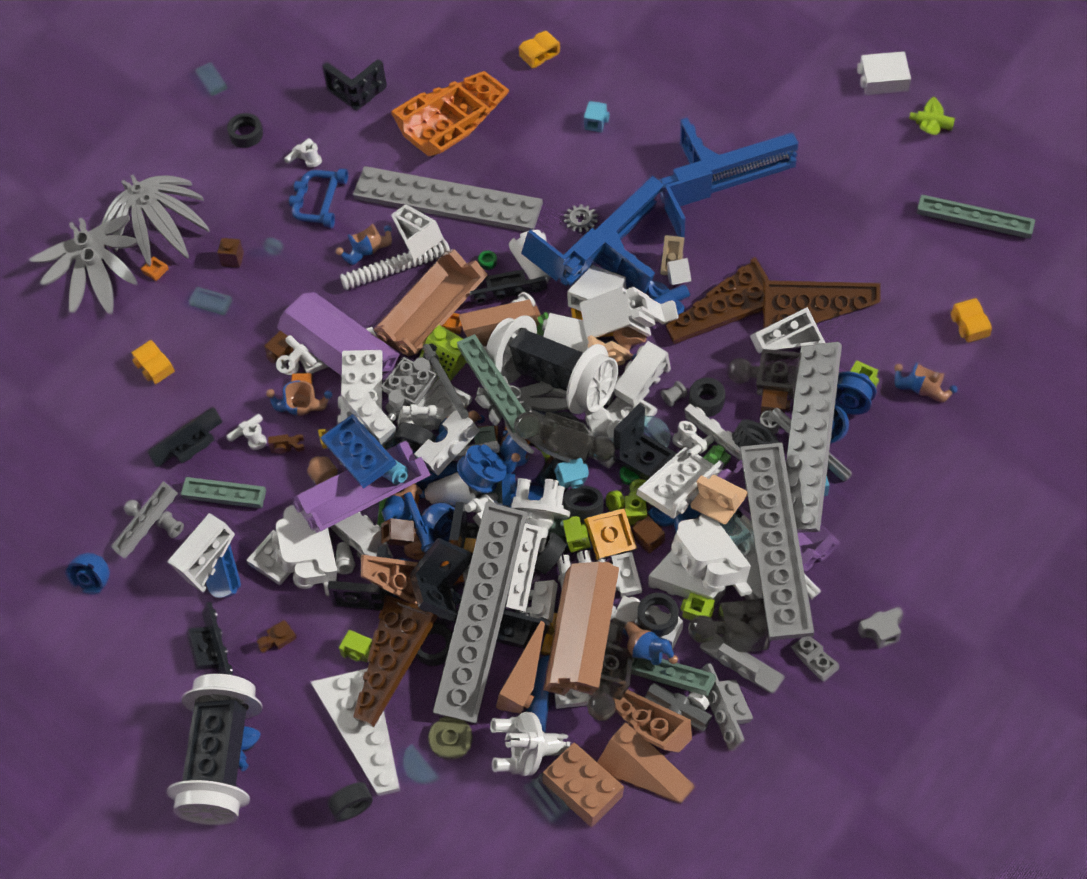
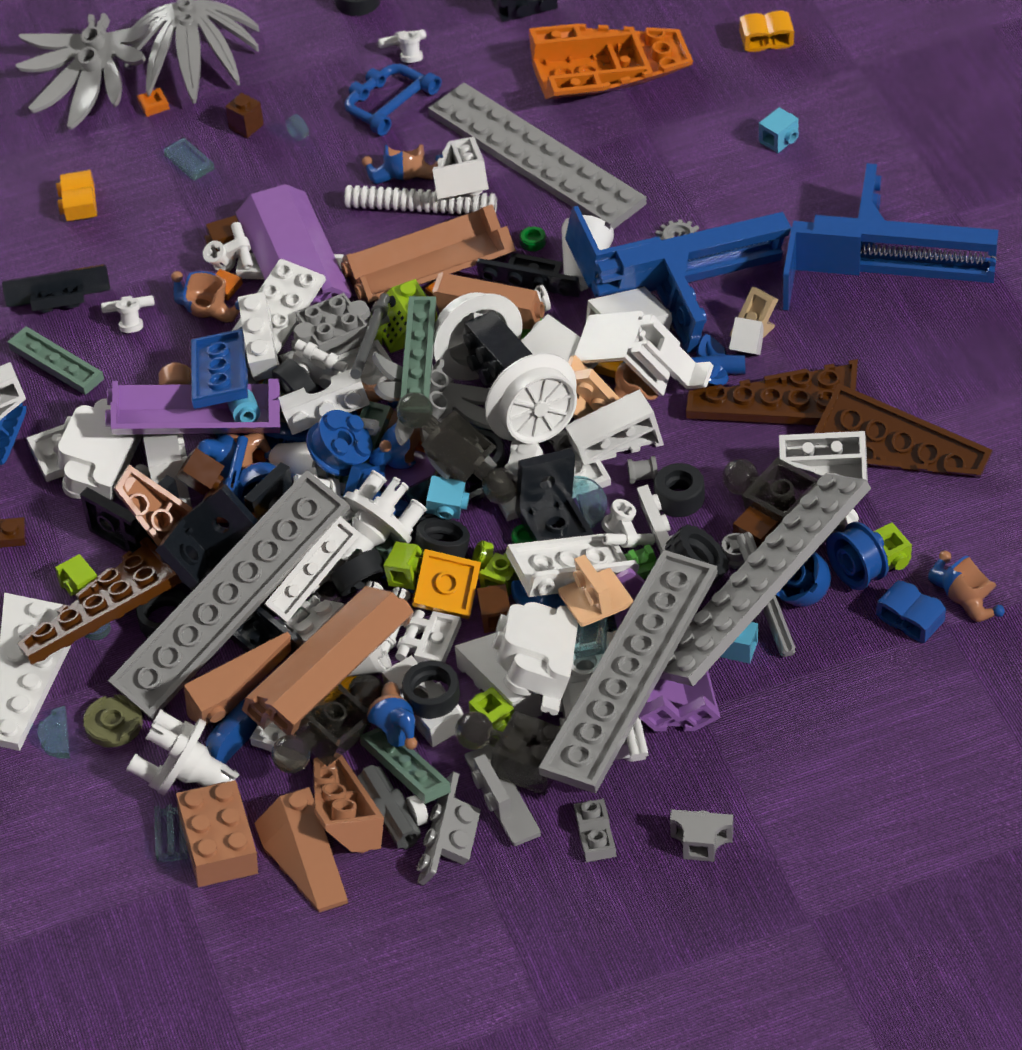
camera: 30 degrees right, 10 degrees down
reddish brown plate [268,434,305,454] -> none
none -> blue brick [876,580,946,643]

